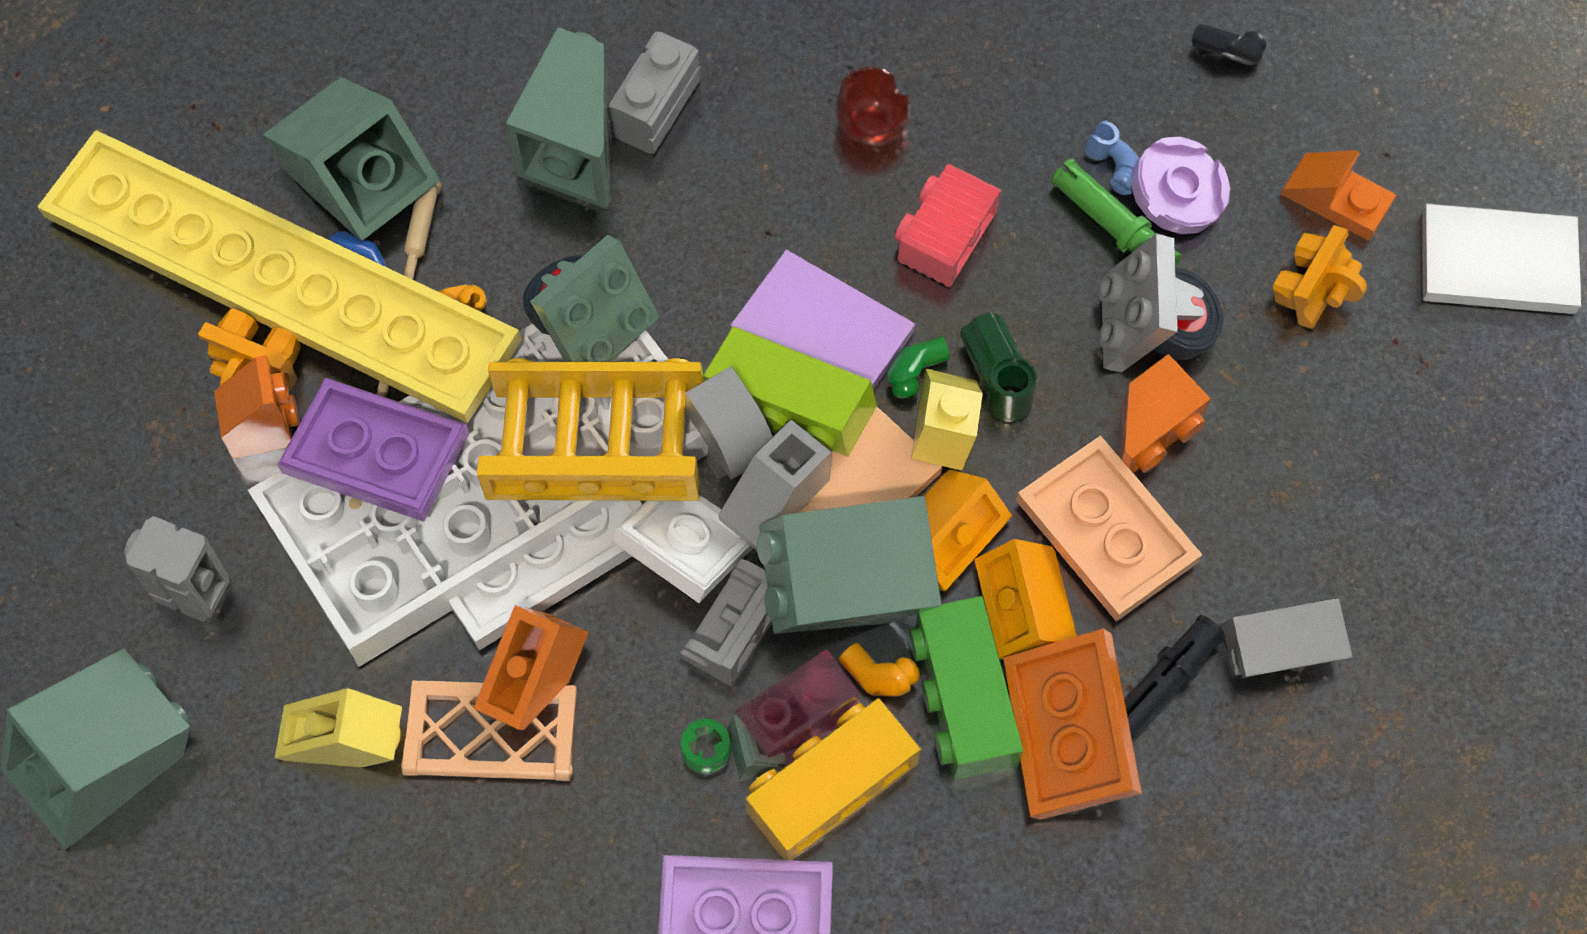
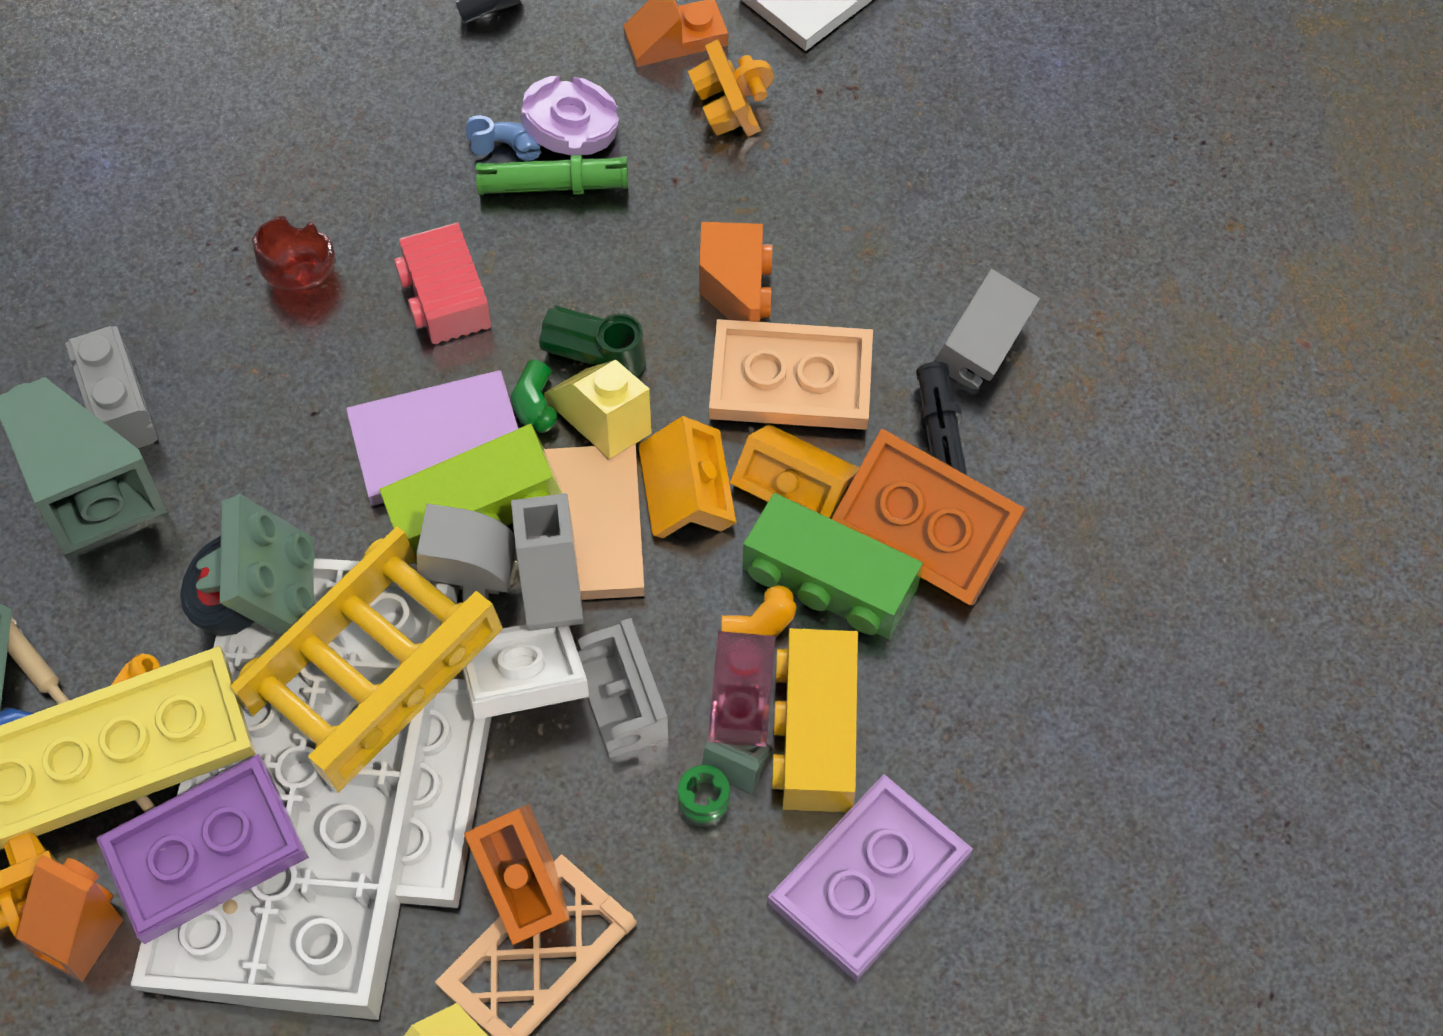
camera: 50 degrees left, 5 degrees down
sand green slope [757,496,942,634] -> none
light grey plate [1098,234,1223,372] -> none

